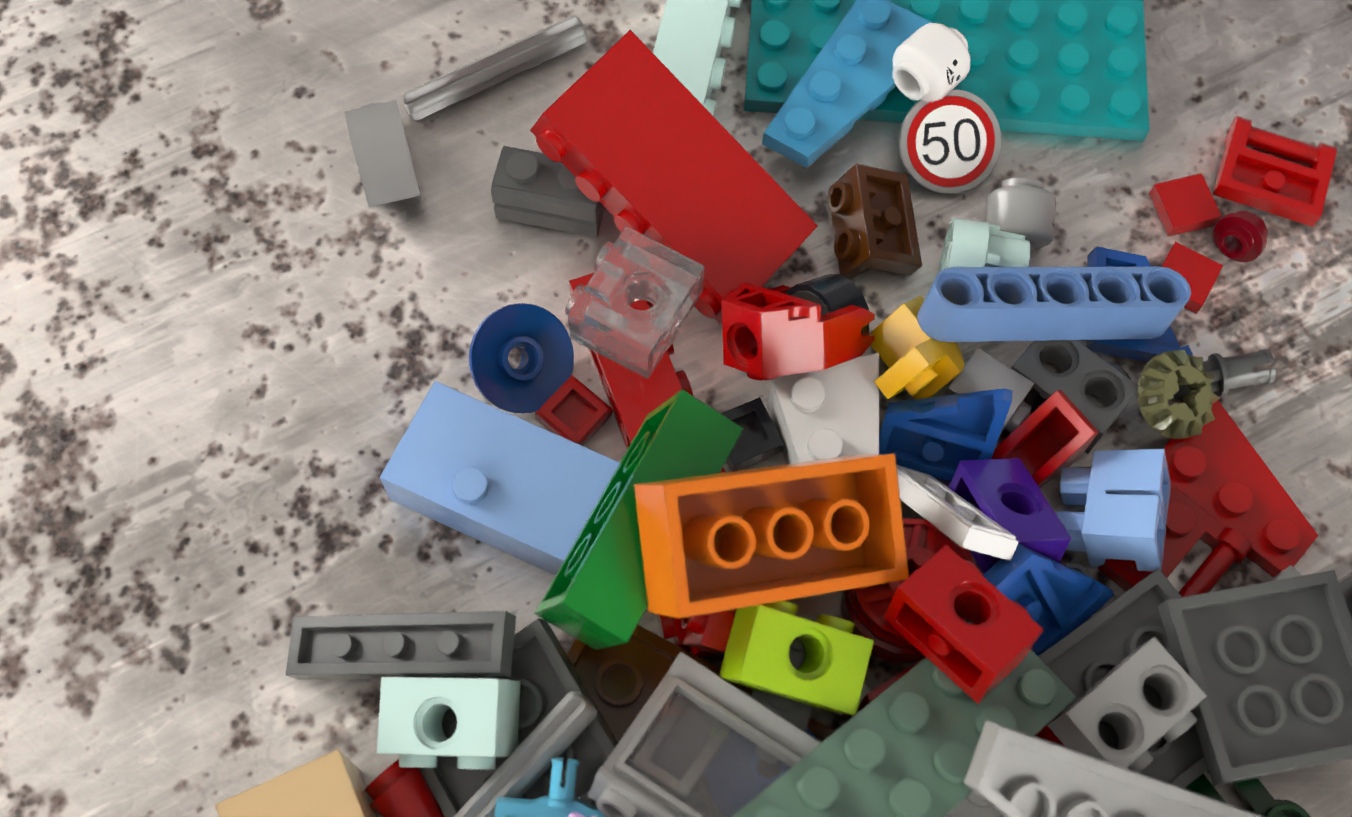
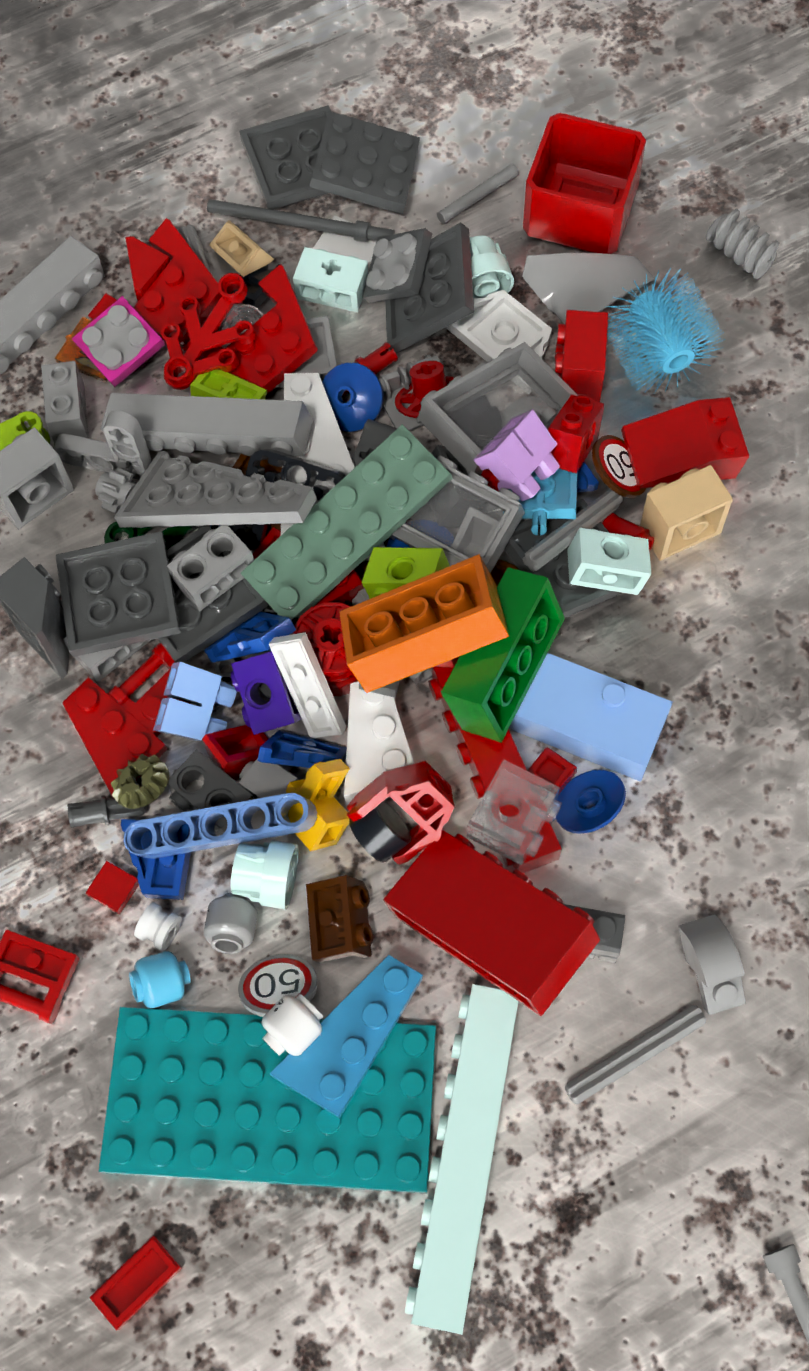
camera: 175 degrees left, 0 degrees up
dark grey plate [285,611,516,680] -> none
black plate [721,397,784,472] -> none
red brick [883,545,1043,704] -> none
red tile [1149,173,1222,237] -> none
dark red plate [1213,211,1268,262] -> none
none -> medium azure head [129,951,191,1008]
none -> white wheel [134,902,182,951]

